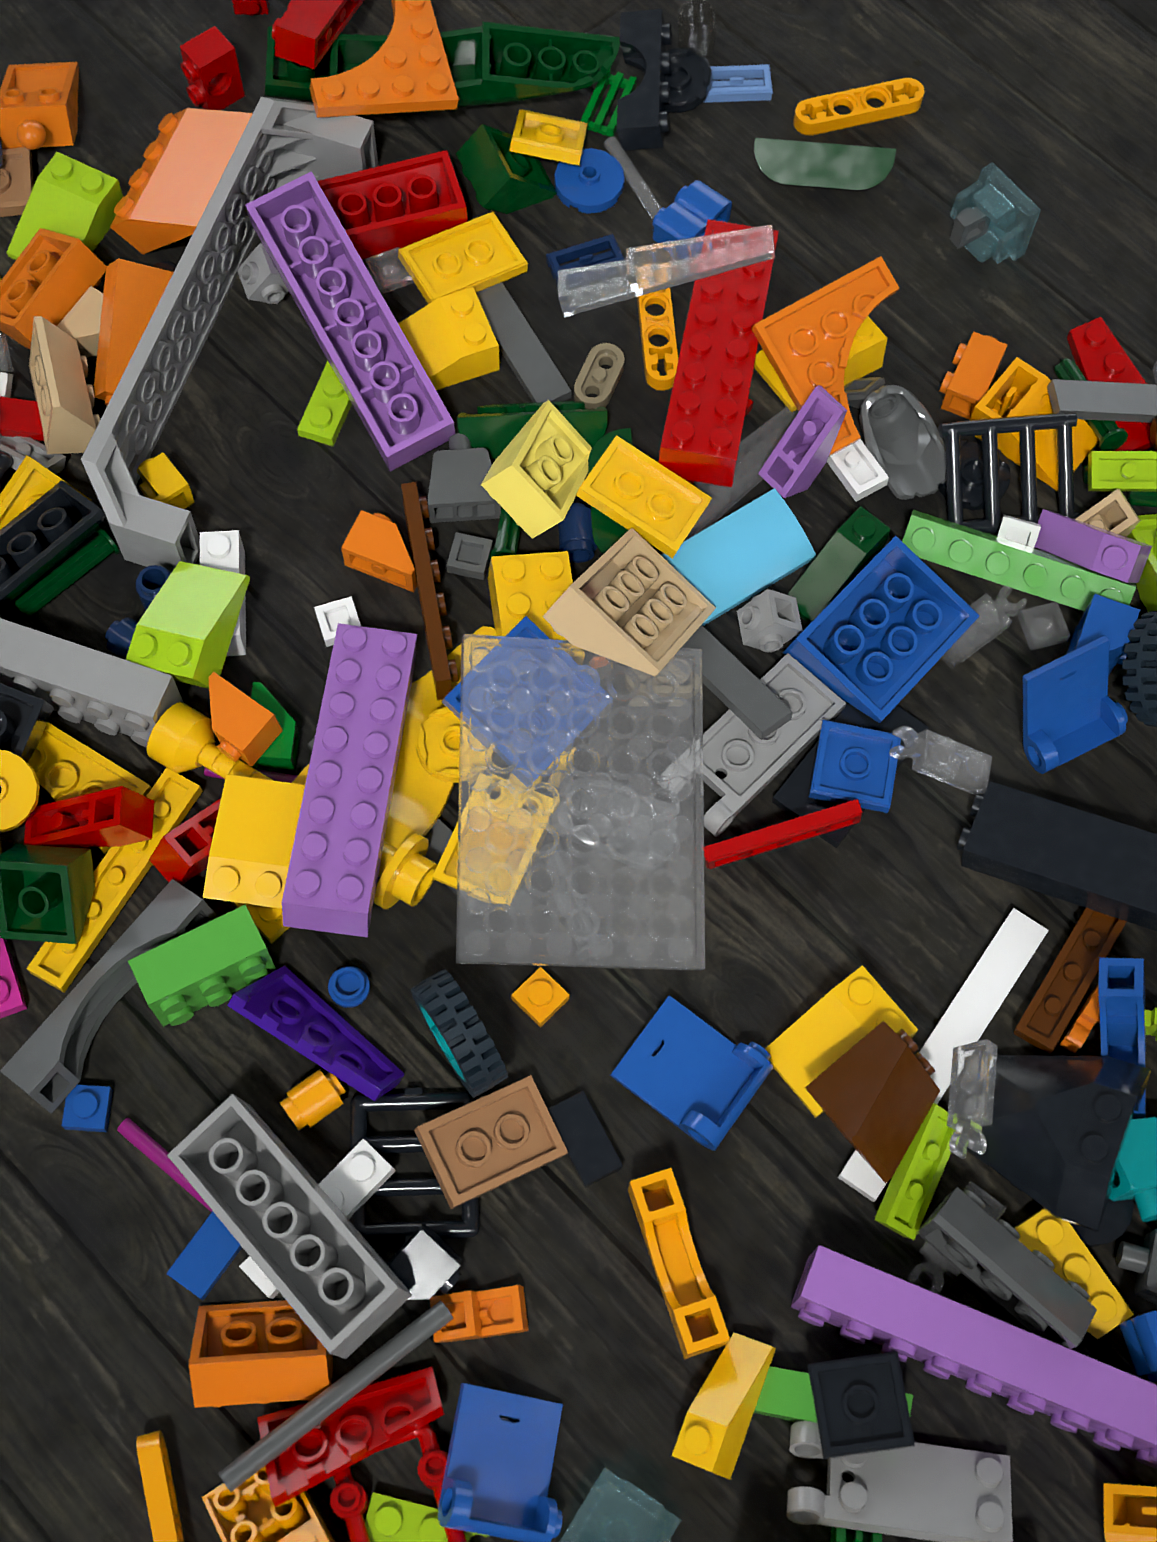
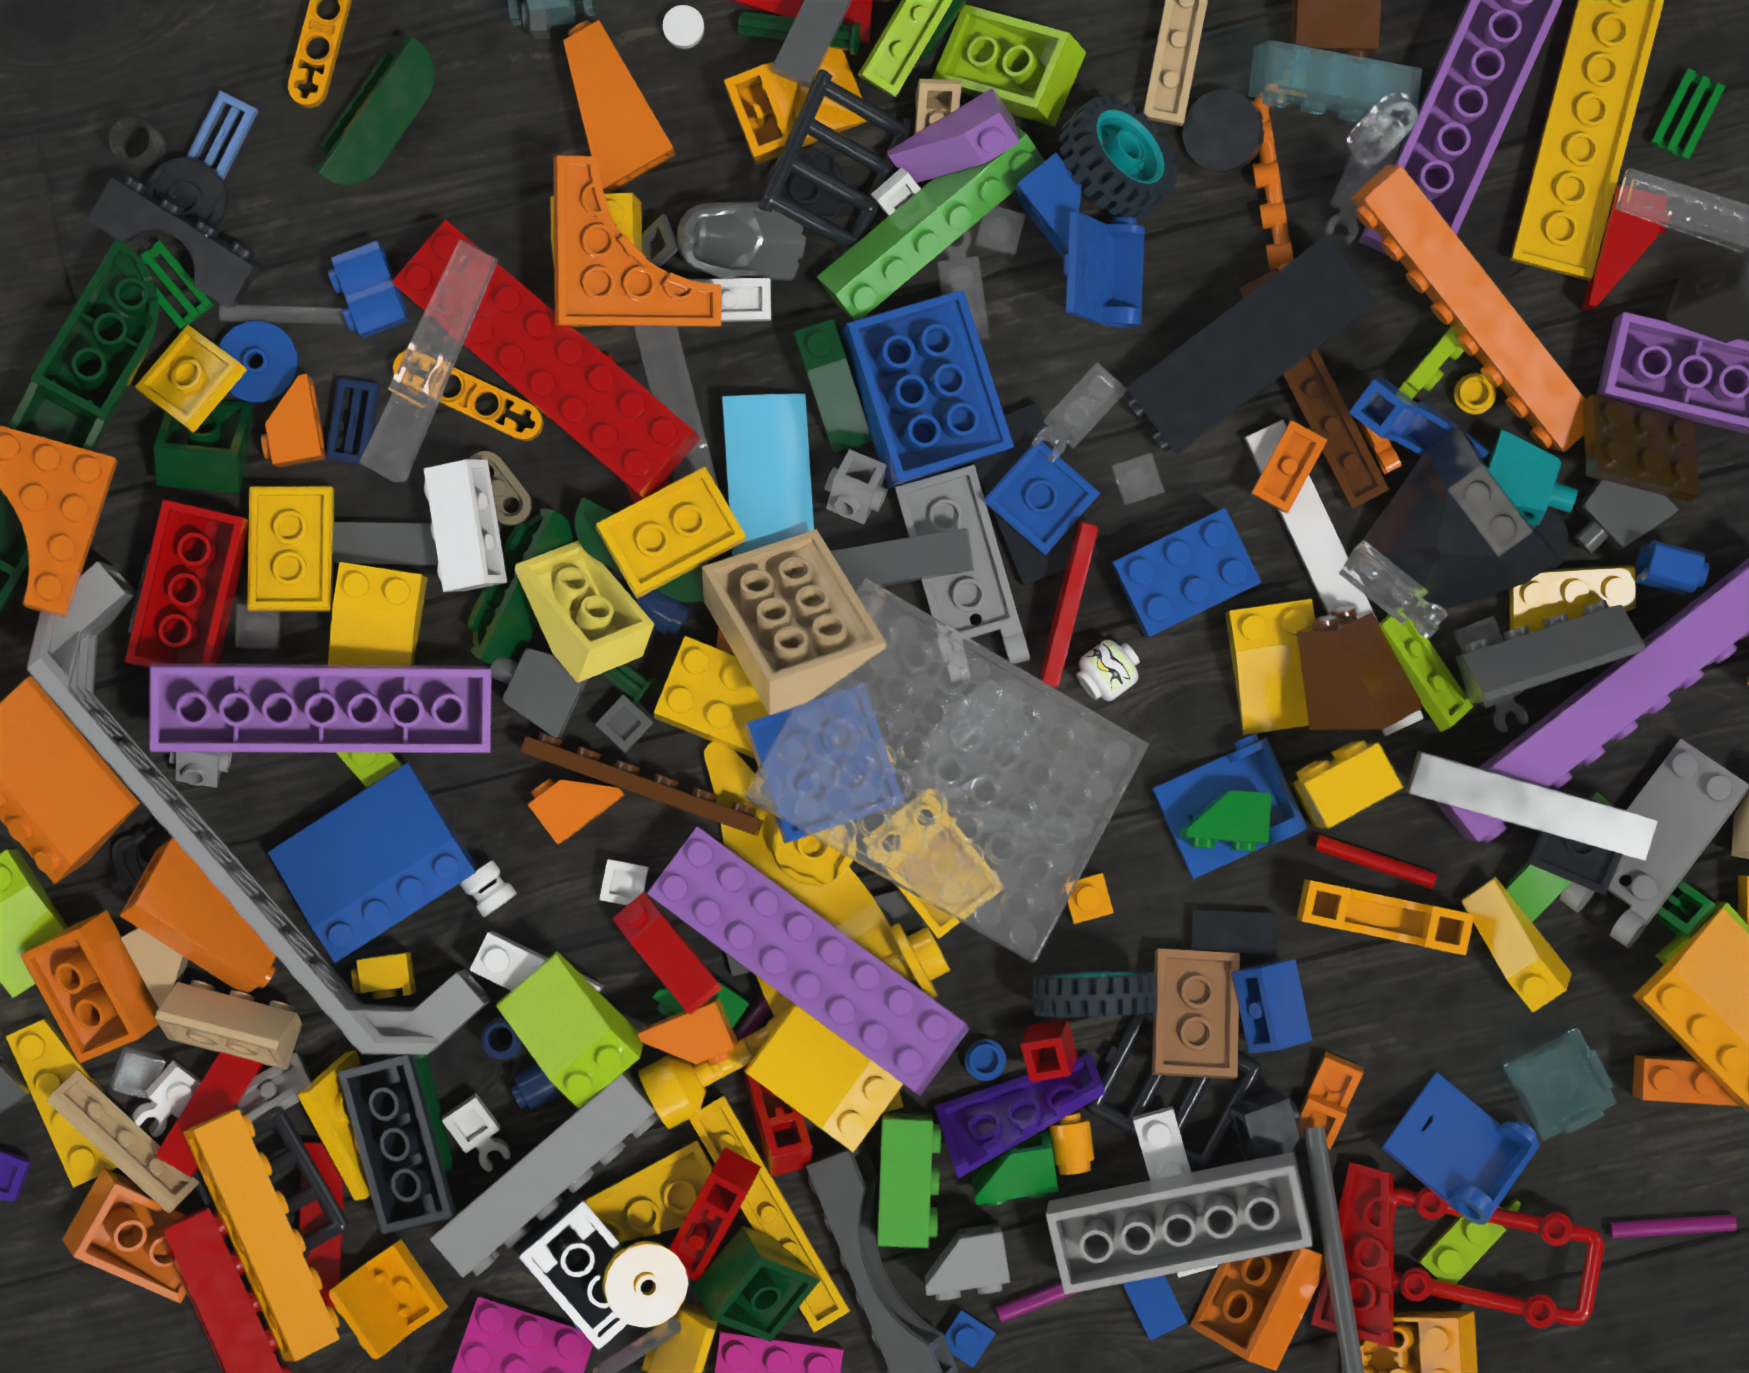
camera: 60 degrees left, 20 degrees up
medium lavender slope [758,385,847,498] -> none
orange brick [939,331,1008,420] -> none
none -> orange slope [261,374,326,468]
none -> blue slope [268,762,476,963]
none -> white brick [424,459,507,592]
none -> white plate [442,1093,511,1172]
none -> white wheel [460,860,517,918]
none -> orange slope [563,20,676,194]
none -> red slope [613,892,722,1015]
none -> white tile [663,5,704,49]
none -> light grey slope [924,1223,1010,1301]
none -> green slope [972,1128,1058,1205]
none -> red brick [1020,1019,1078,1082]
none -> white head [1076,640,1140,701]
none -> blue brick [1110,508,1262,639]
none -> clear plate [1111,453,1165,506]
none -> green slope [1178,790,1272,852]
none -> blue brick [1232,959,1312,1054]
none -> orange plate [1251,420,1327,514]
none -> yellow brick [1290,740,1403,828]
none -> red bar [1314,834,1437,889]
none -> tile [1406,751,1658,860]

